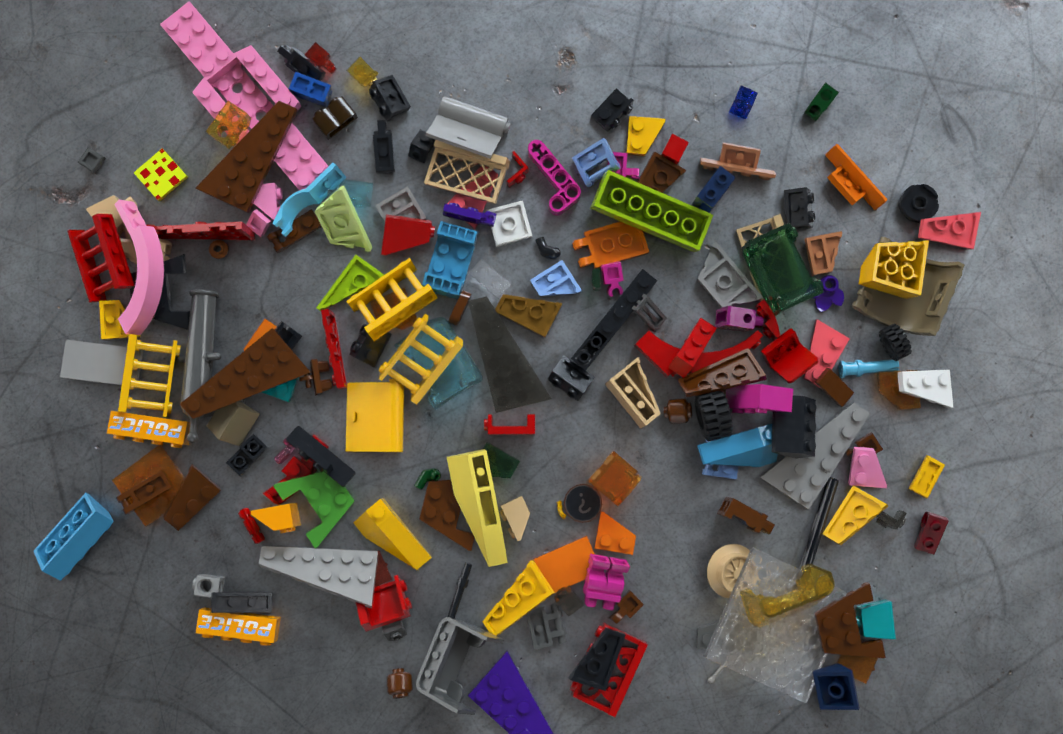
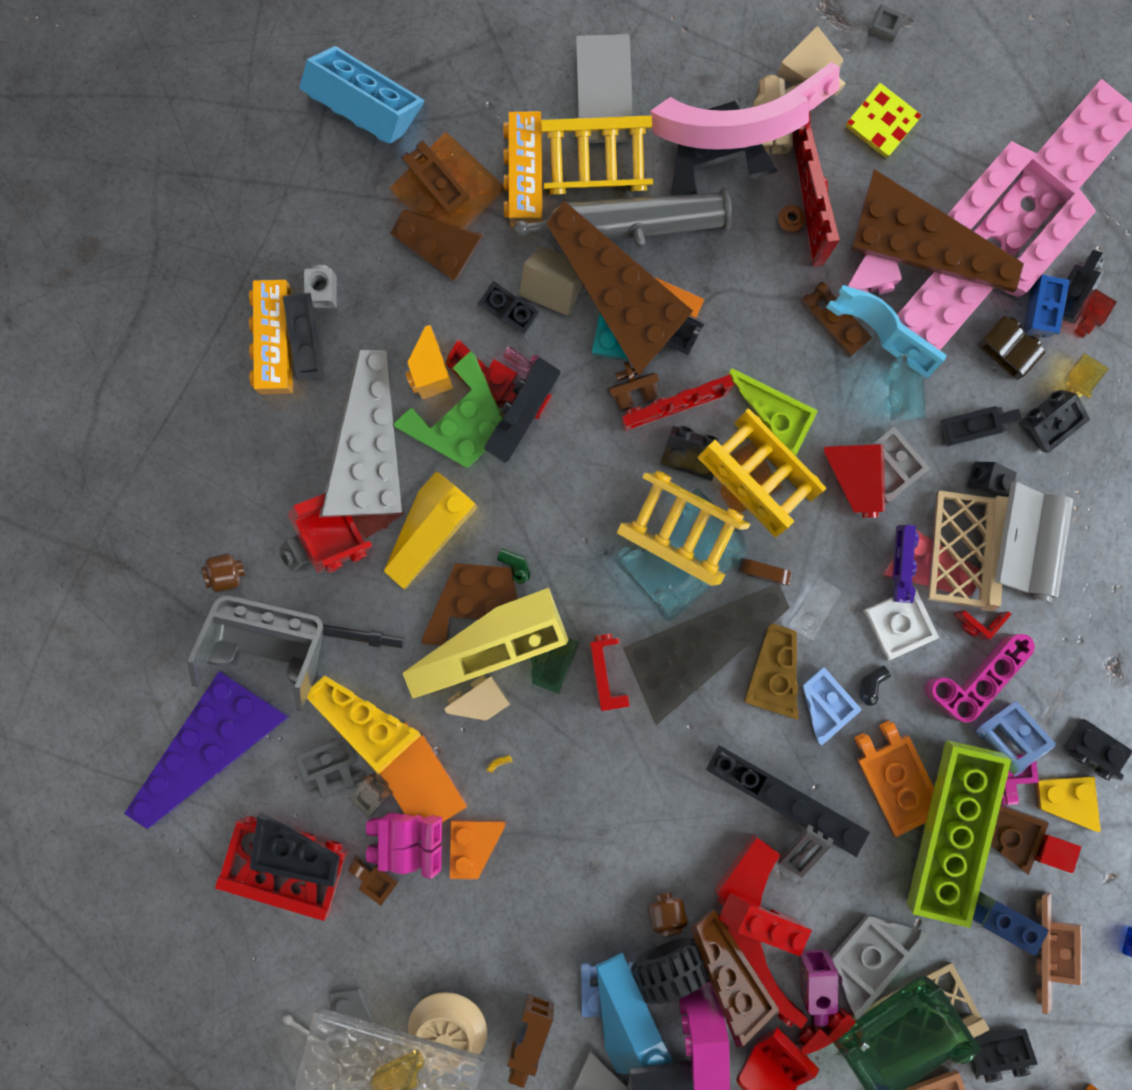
camera: 85 degrees right, 0 degrees up
red fence [67,213,135,303] -> none
yellow wing [99,300,141,340] -> none
clear yellow brick [206,100,251,149] -> none
red axle [238,508,265,544] -> none
bright pink tile [246,209,272,237] -> none
yellowish green wing [315,186,372,252] -> none
yellow door [345,379,404,452] -> none
dark azure plate [422,221,479,300] -> none
black bracket [547,356,595,401] -> none
black tile [564,484,602,523] -> none
clear orange piece [587,451,642,506] -> none
clear green tile [591,269,601,291] -> none
dark pink plate [601,261,624,297] -> none
tan wedge [605,357,660,429] -> none

